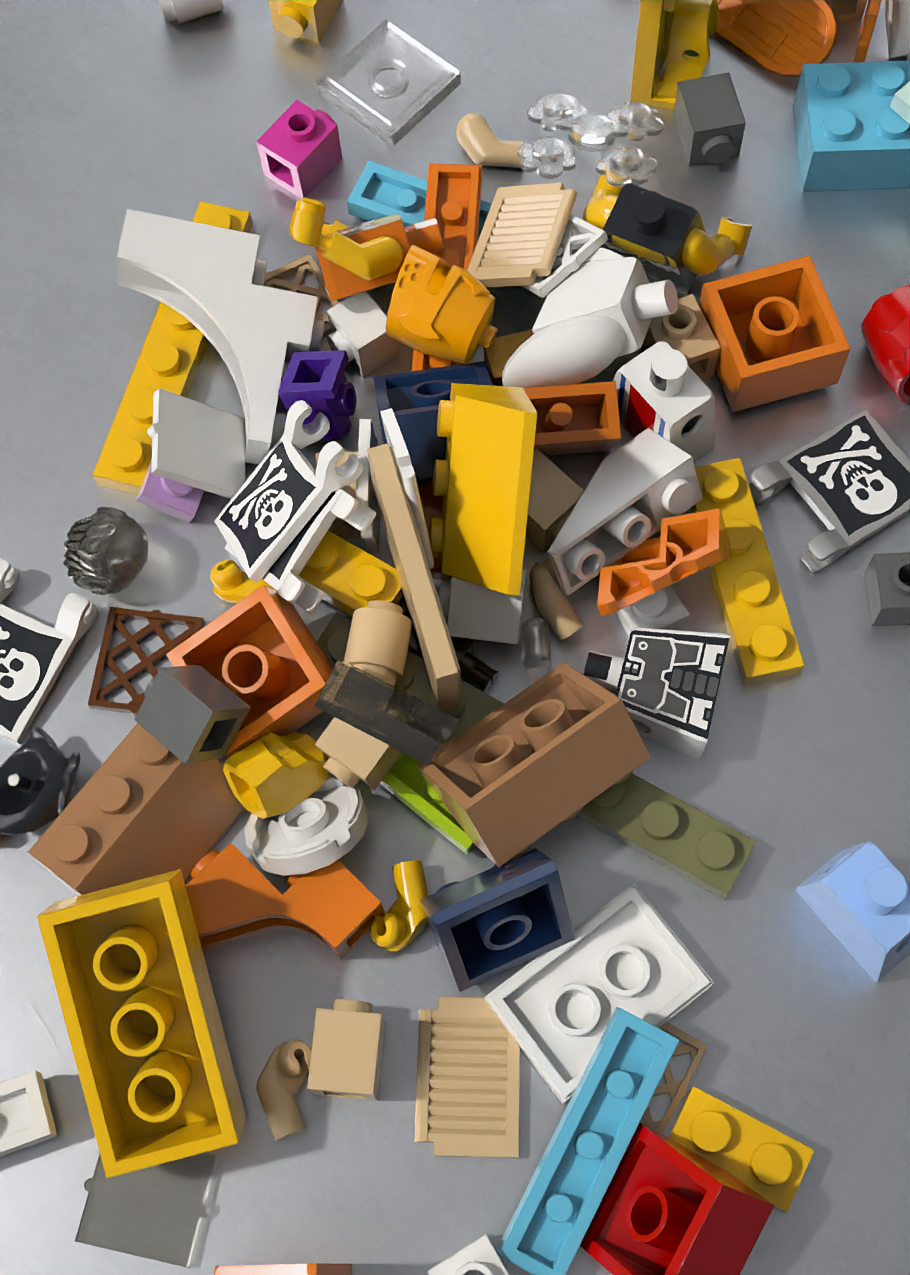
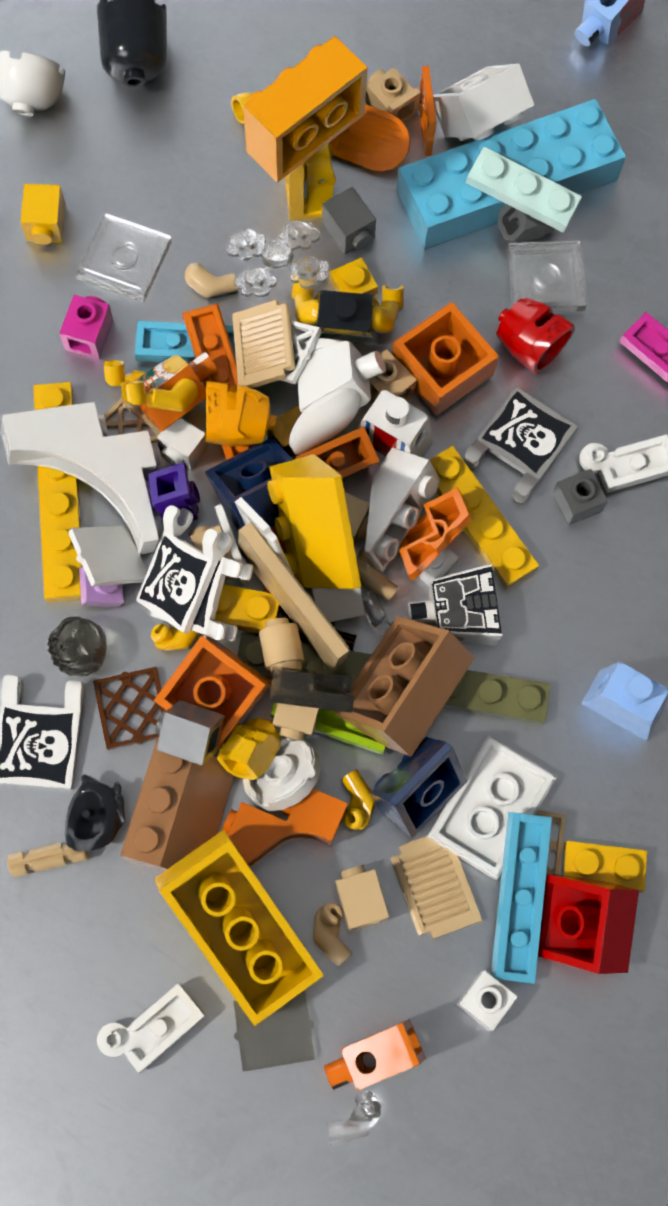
camera: 30 degrees left, 5 degrees up
none -> yellow plate [329,257,378,295]

